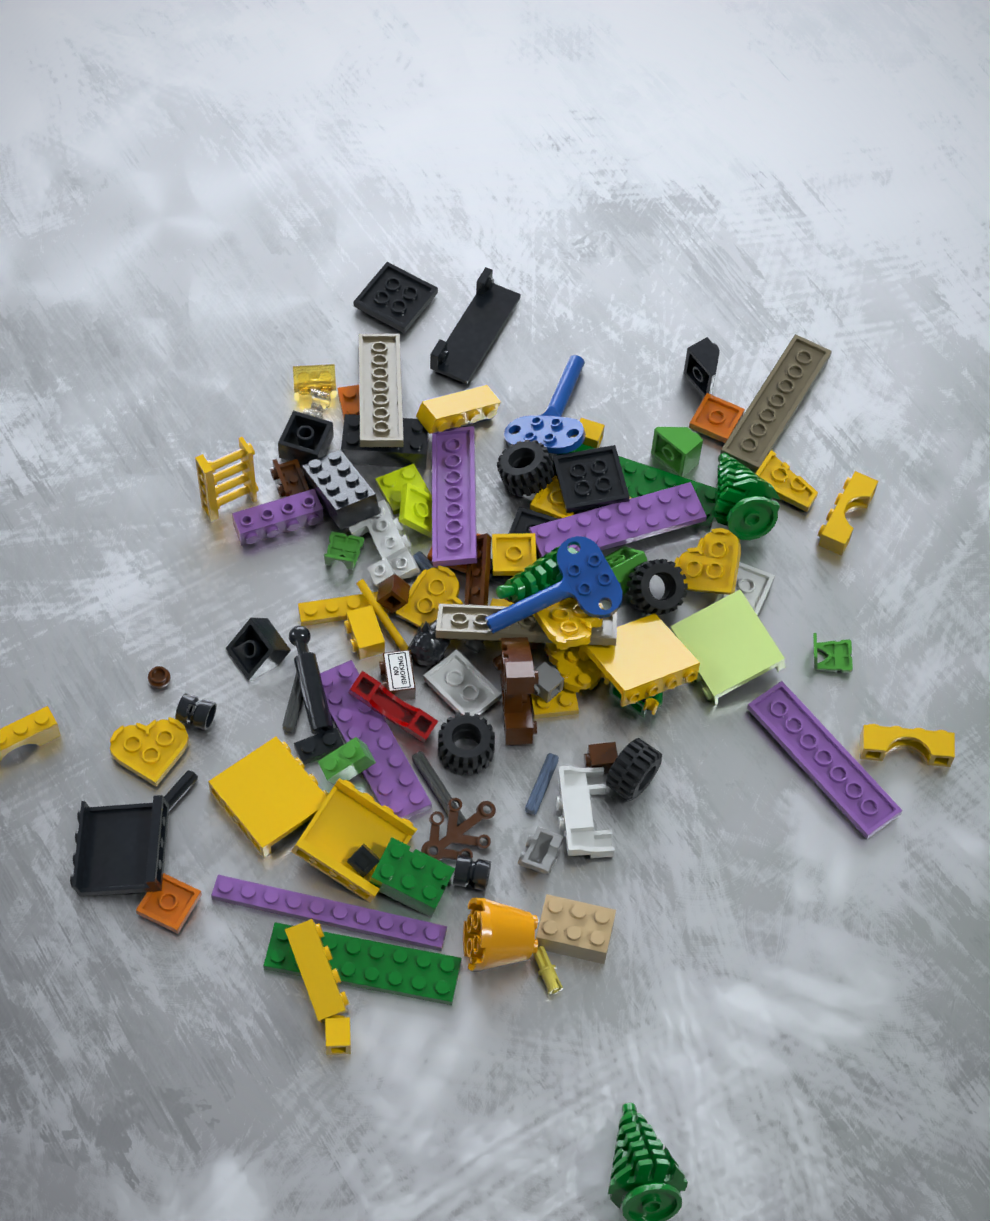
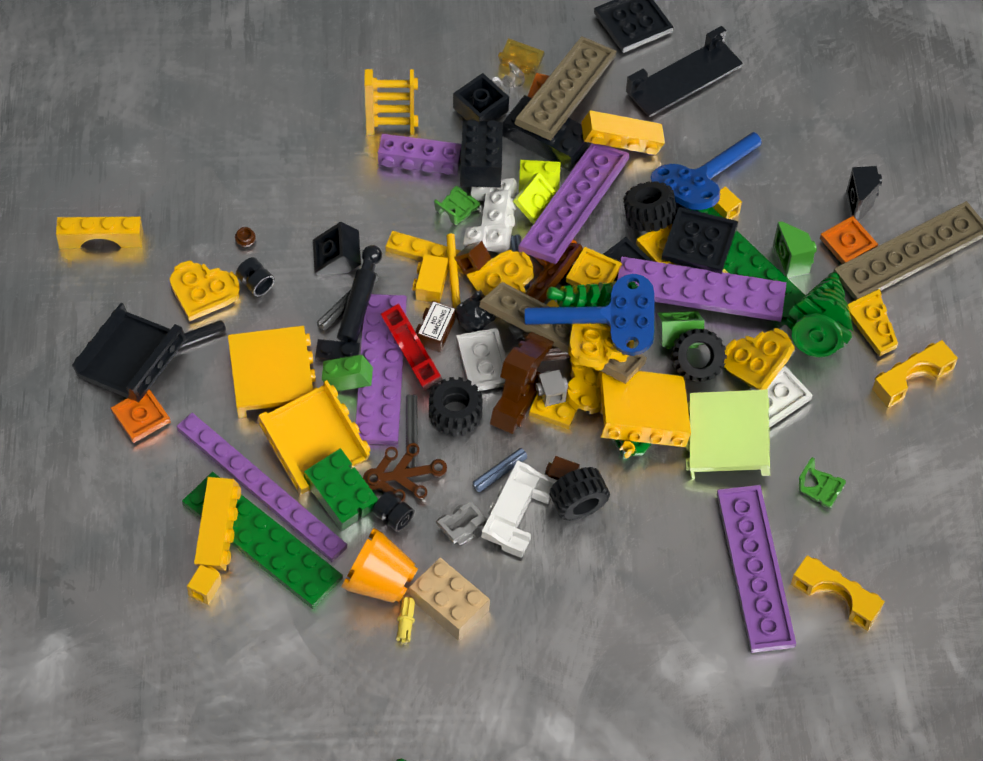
camera: 30 degrees right, 0 degrees up
reddish brown bracket [270,459,310,498] -> none
black plate [346,843,380,878] -> none

